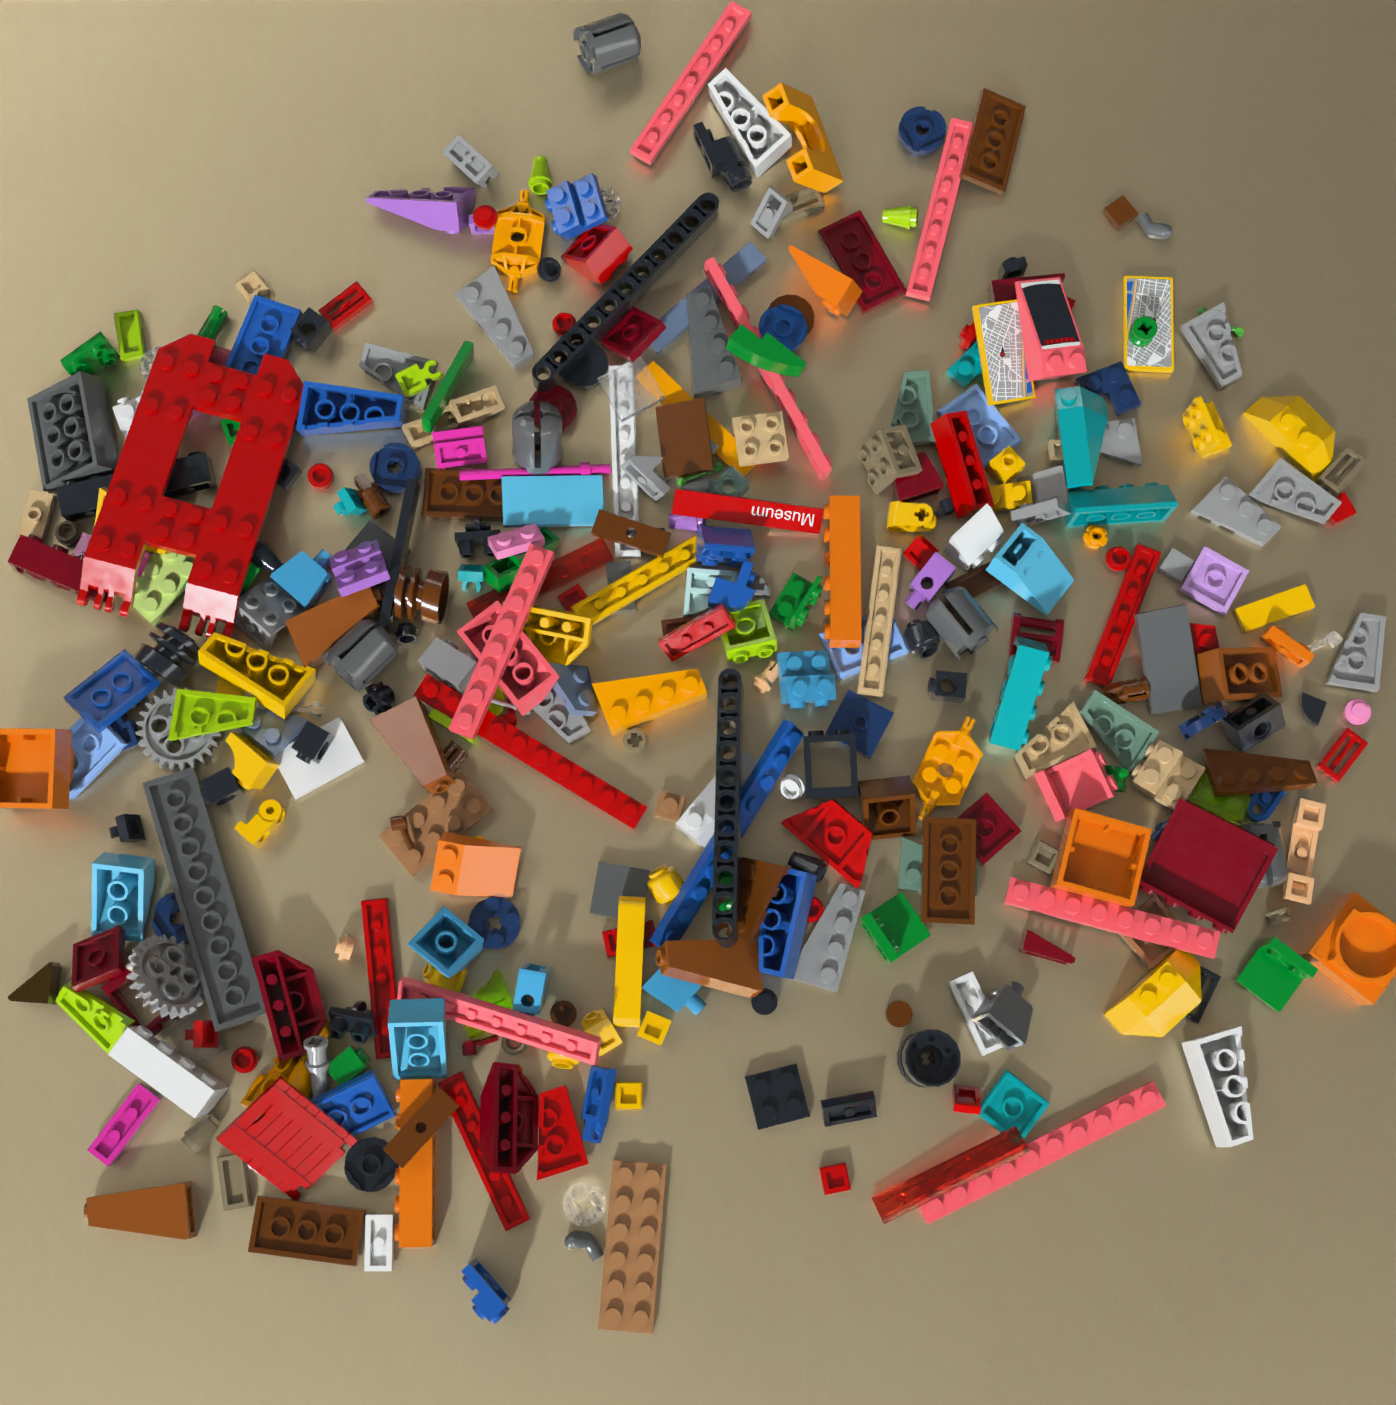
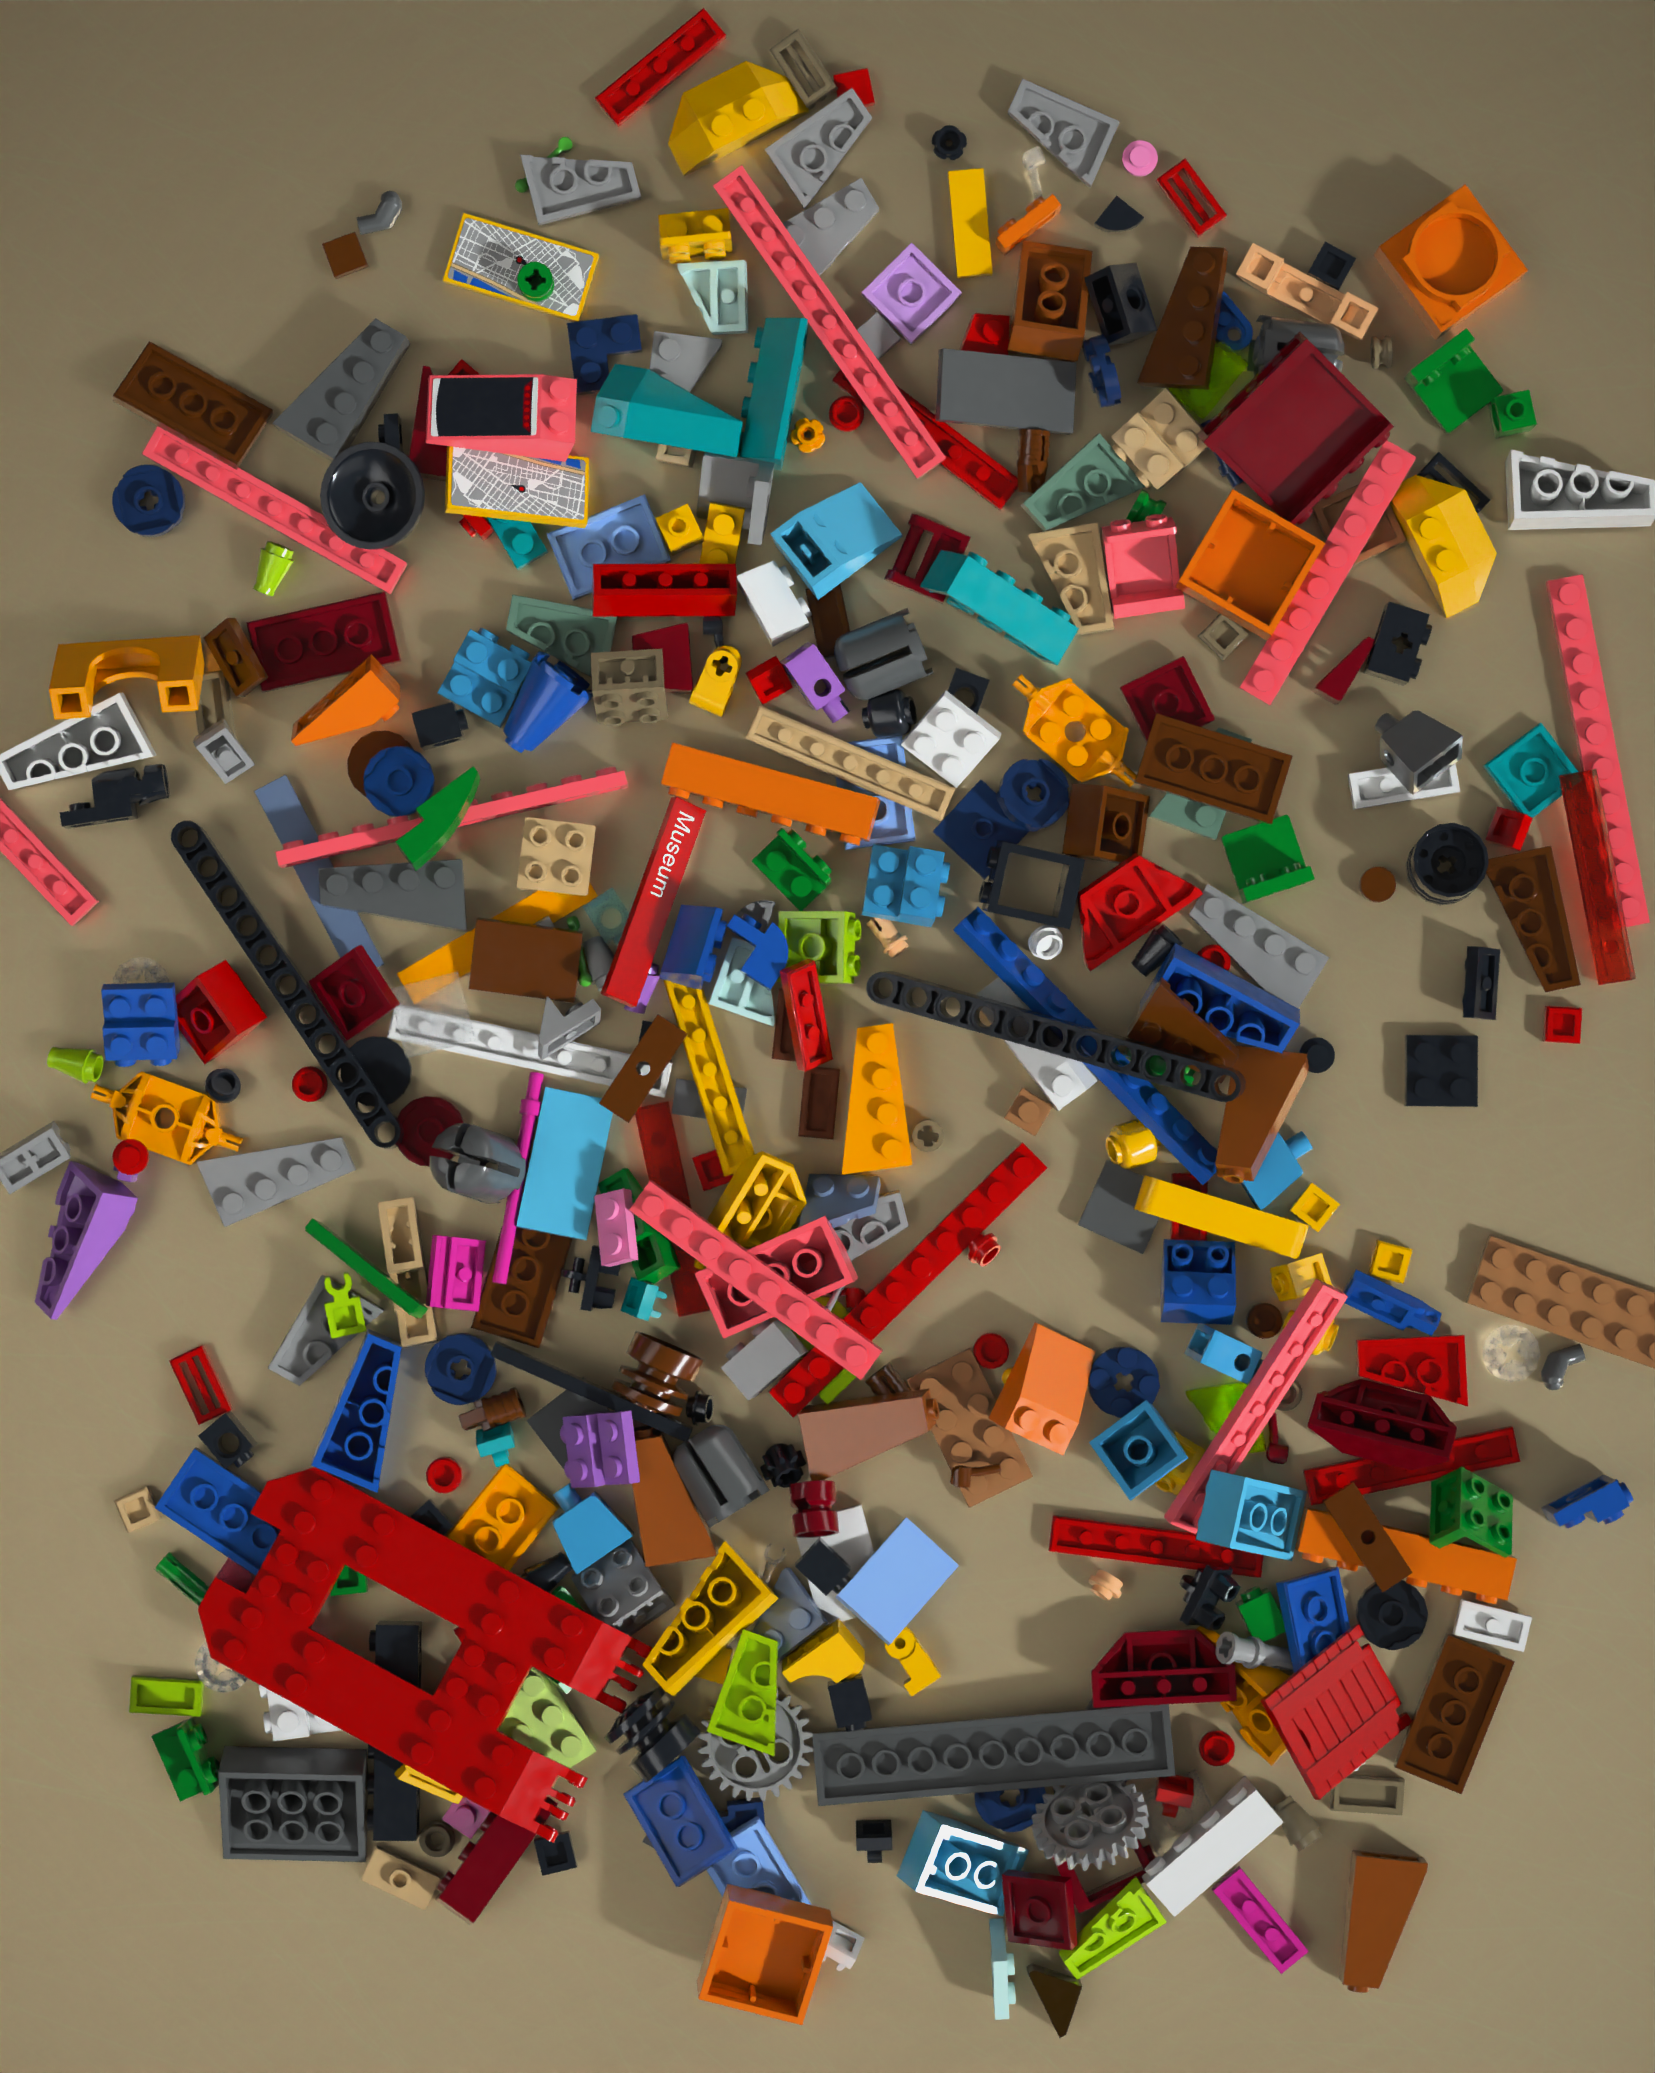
camera: 70 degrees left, 10 degrees up
none -> reddish brown plate [203,618,268,697]
none -> dark grey wedge [273,318,410,461]
none -> black dish [320,442,425,550]
none -> black brick [412,702,469,750]
none -> dark azure plate [437,628,531,728]
none -> light orange tile [445,1464,560,1571]
none -> blue cone [503,651,593,753]
none -> black plate [534,1831,578,1876]
none -> red tile [595,8,726,127]
none -> light aqua wing [677,260,748,335]
none -> coral plate [713,165,946,479]
none -> dark red wheel [789,1480,839,1538]
none -> copper tile [798,1067,840,1140]
none -> white tile [822,1921,864,1971]
none -> light blue tile [836,1517,959,1645]
none -> white plate [901,690,1002,788]
none -> black plate [932,125,967,160]
none -> red plate [968,1233,1001,1267]
none -> red tile [973,1333,1009,1369]
none -> light aqua wing [989,1918,1016,2020]
none -> dark blue plate [996,759,1070,832]
none -> blue slope [1160,1239,1236,1325]
none -> black plate [1307,242,1356,291]
none -> black brick [1363,602,1432,686]
none -> green bracket [1429,1467,1513,1558]
none -> reddish brown wing [1486,846,1581,992]
none -> green brick [1488,390,1537,439]

